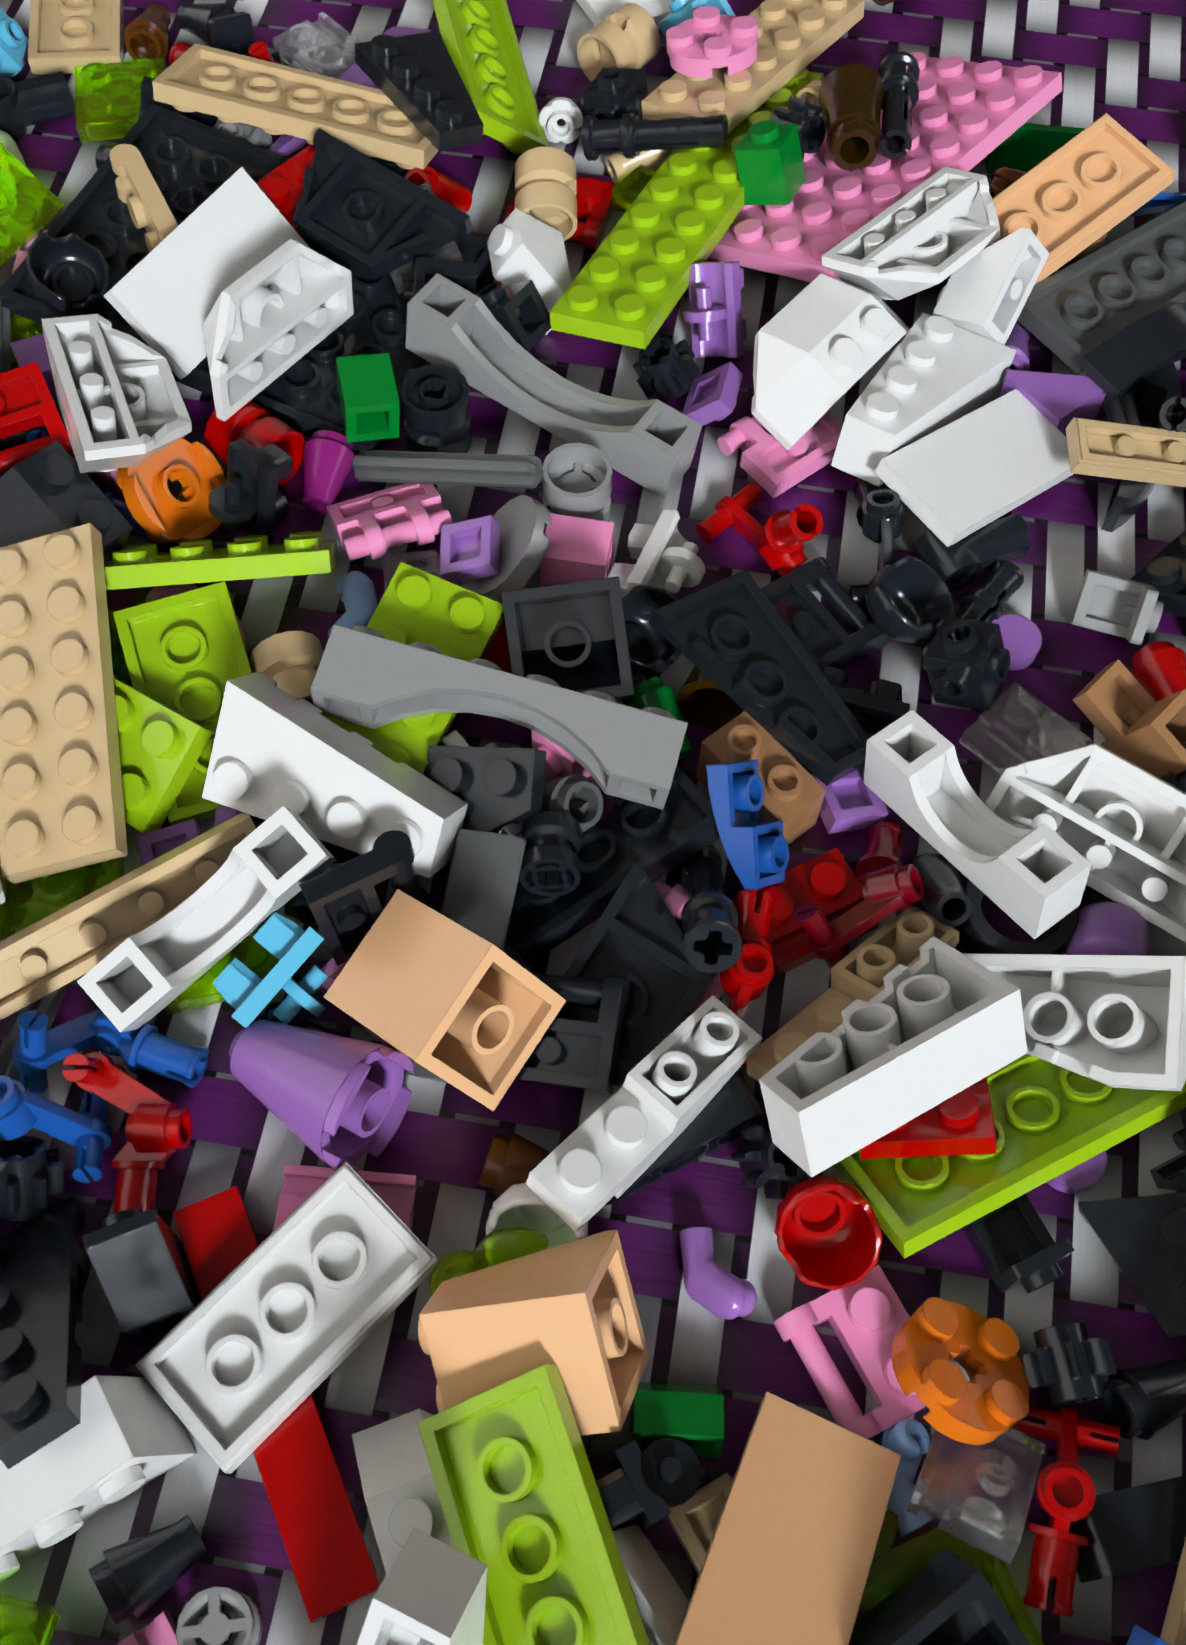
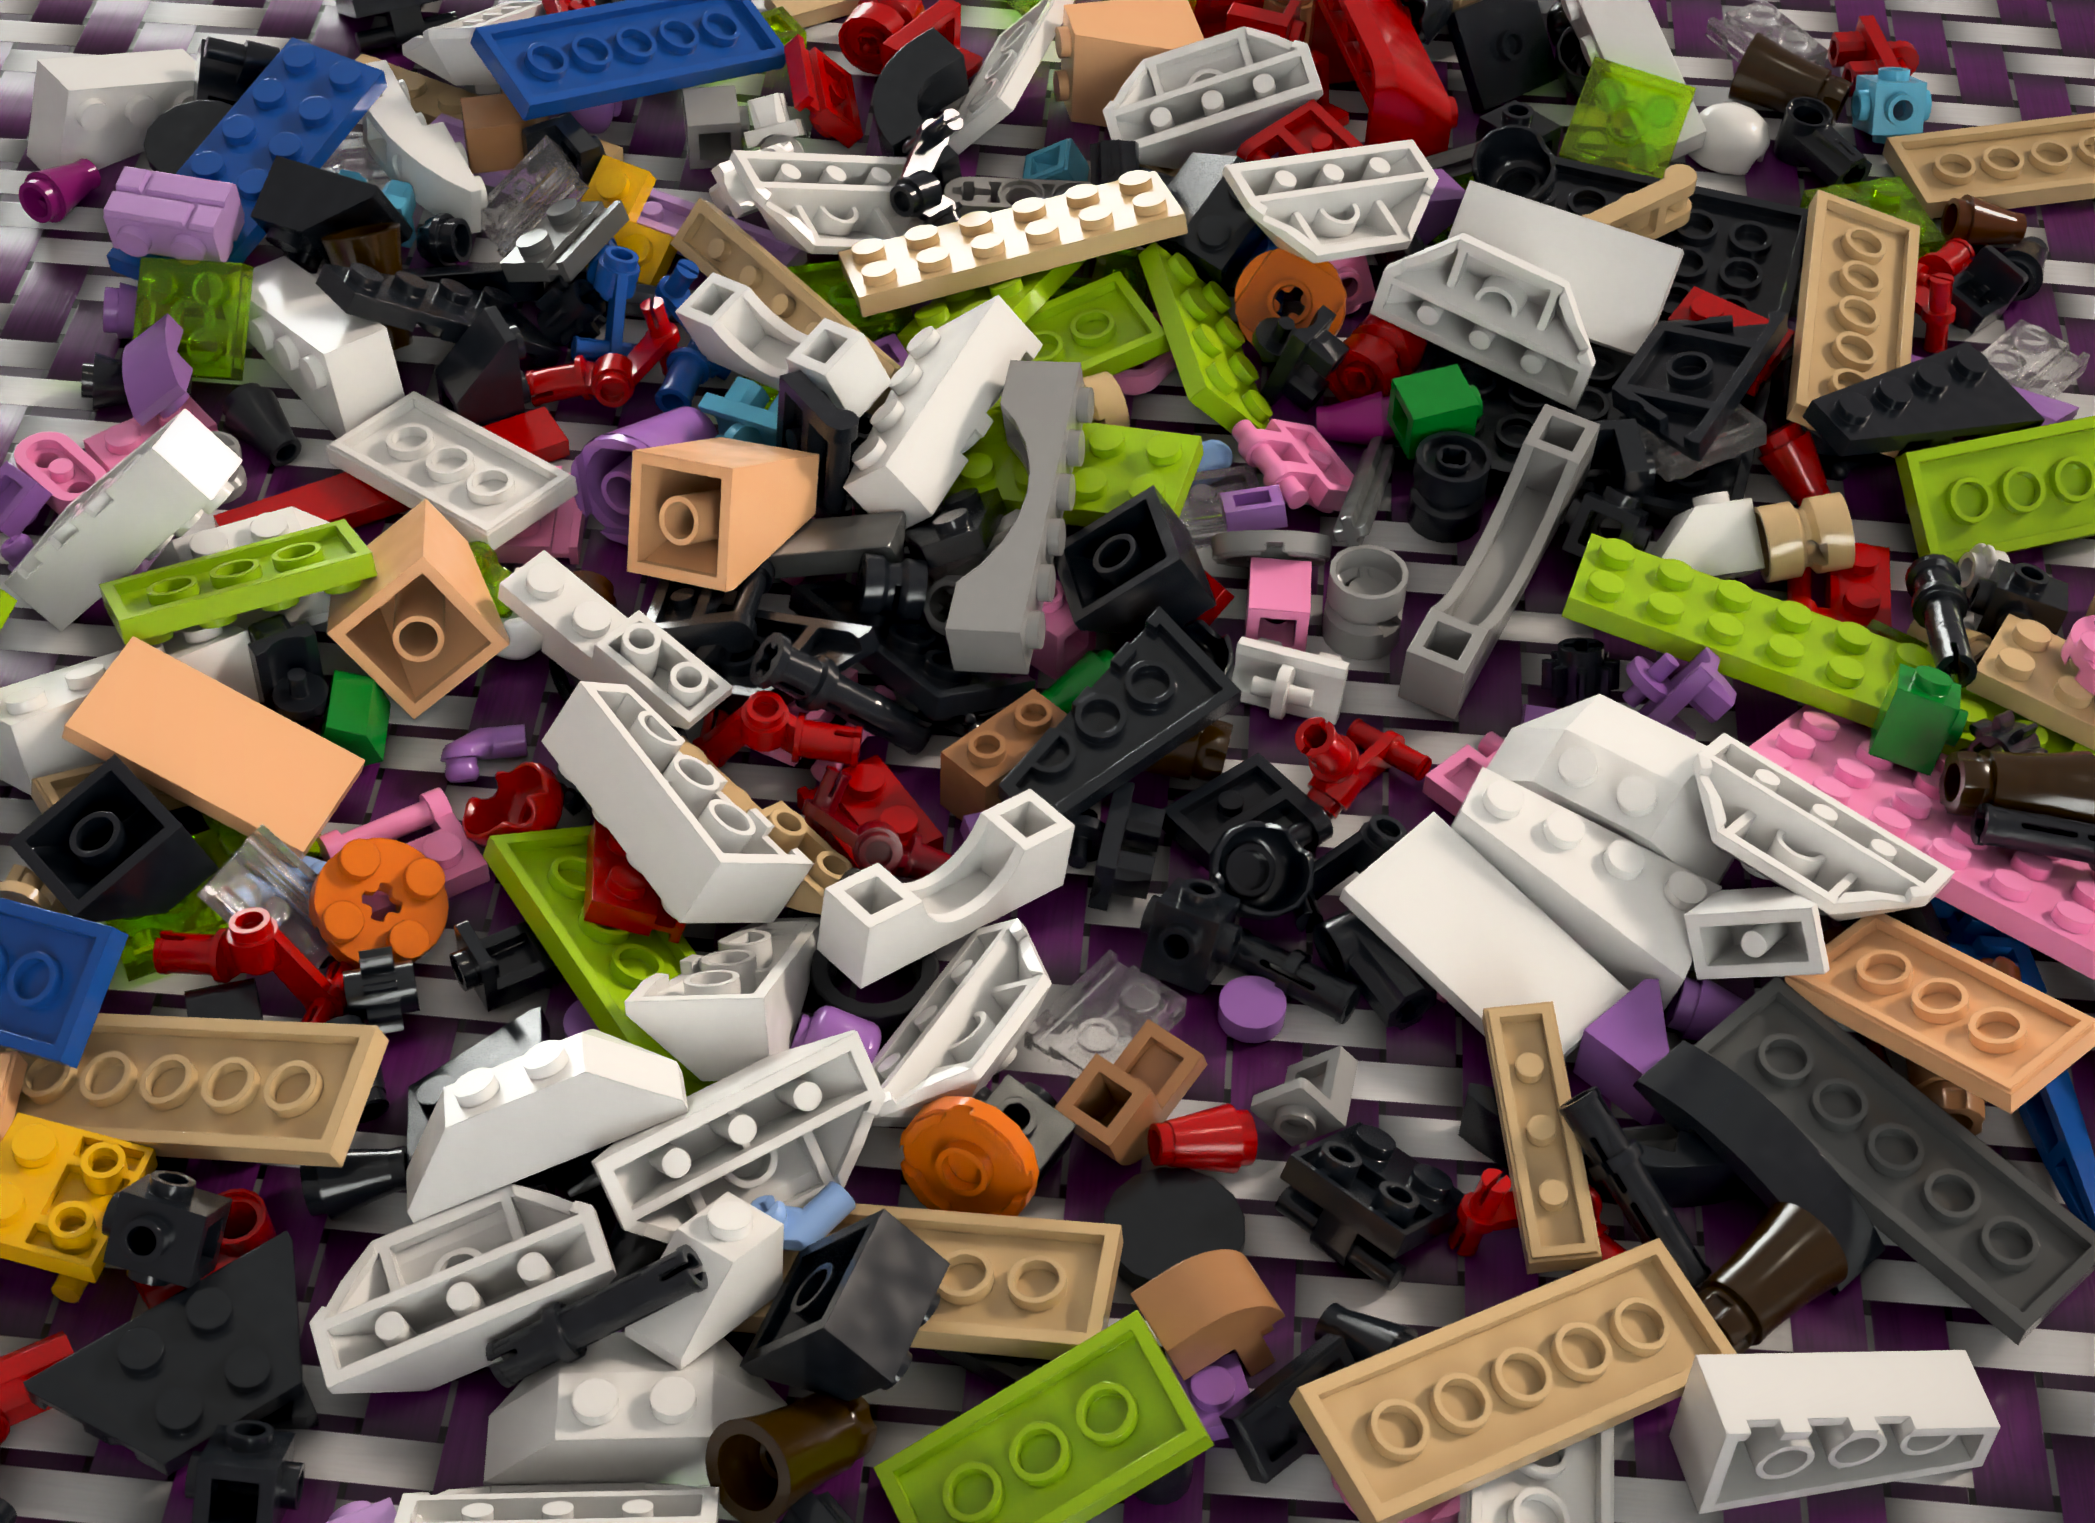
camera: 85 degrees right, 15 degrees down
blue slope [706,760,789,890] -> none

